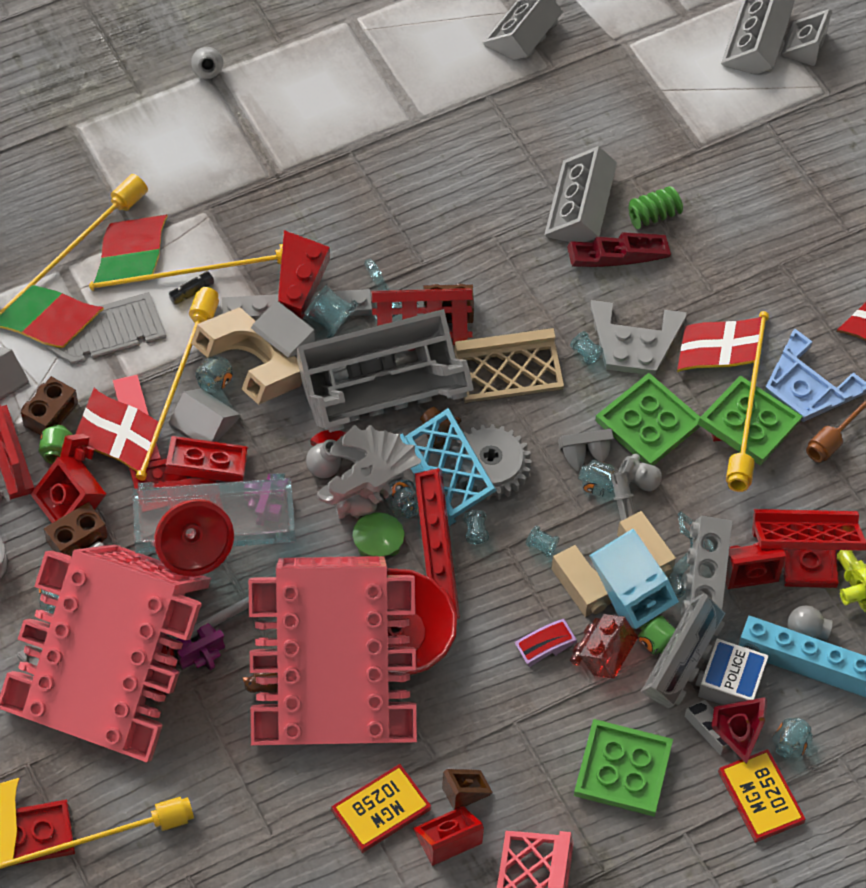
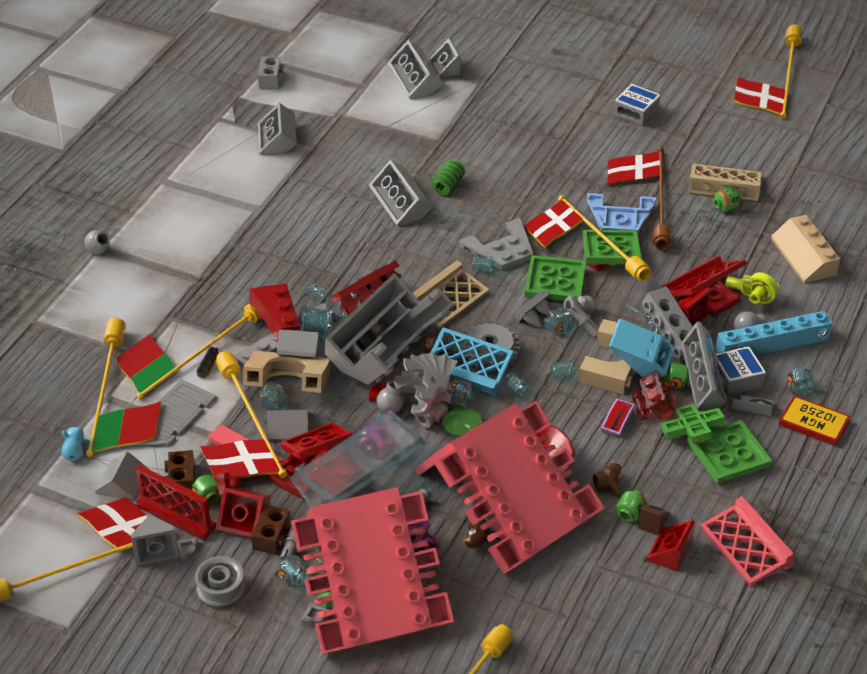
camera: 35 degrees left, 15 degrees down
red dish [154,499,234,577] -> none
yellow tile [331,764,431,853] -> none
red tile [415,468,460,619] -> none
dark red slope [567,232,671,267] -> none
dark red slope [712,697,767,764] -> none
none -> reddish brown animal [592,461,622,498]
none -> bright green head [616,491,648,522]
none -> bright green plate [661,404,726,444]

